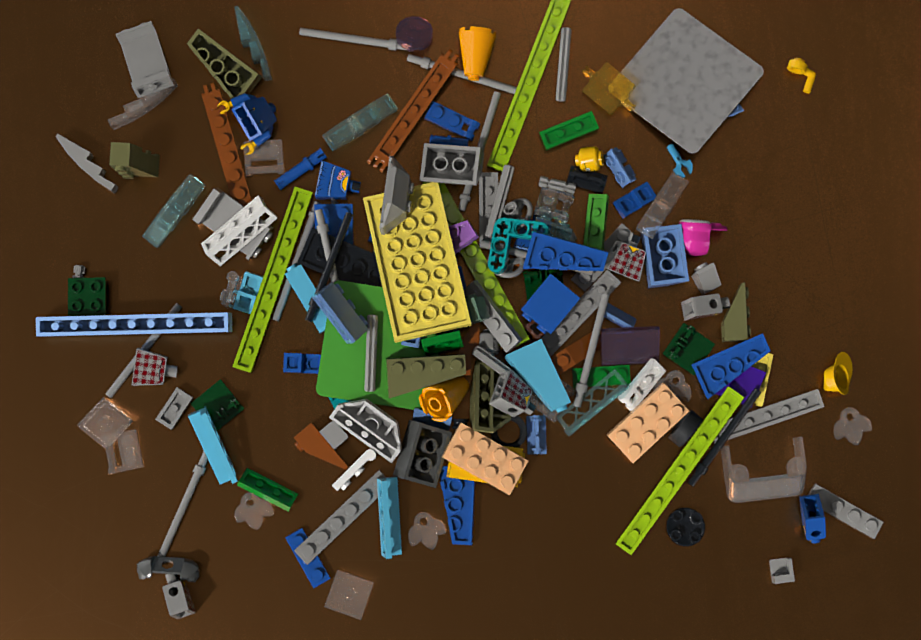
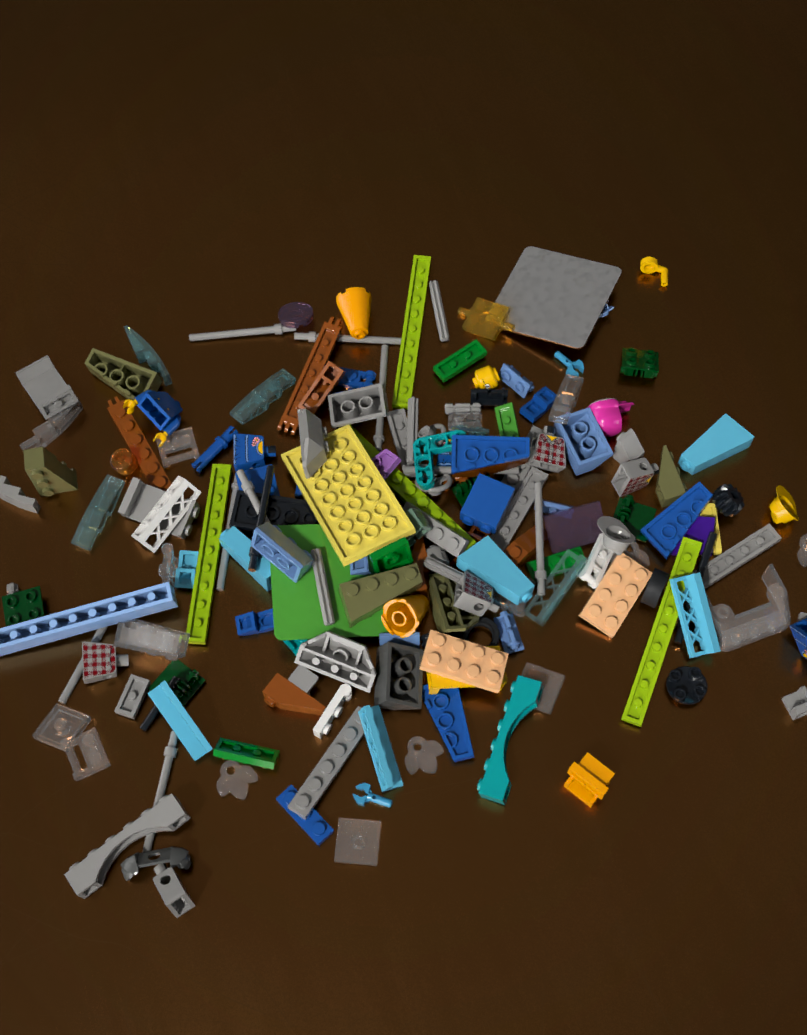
camera: 10 degrees left, 20 degrees down
none -> light grey arch [64,793,191,899]
none -> clear orange head [110,448,138,476]
none -> clear wedge [113,619,190,661]
none -> black bar [139,676,181,732]
none -> dark orange slope [297,361,346,415]
none -> dark azure bar [353,783,393,808]
none -> teal arch [477,675,544,805]
none -> clear plate [521,662,565,715]
none -> light orange plate [564,752,615,808]
none -> light grey piece [597,516,636,555]
none -> dark green hinge [620,347,659,379]
none -> medium azure fence [669,572,721,658]
none -> medium azure slope [678,413,755,475]
none -> black gear [712,484,745,517]

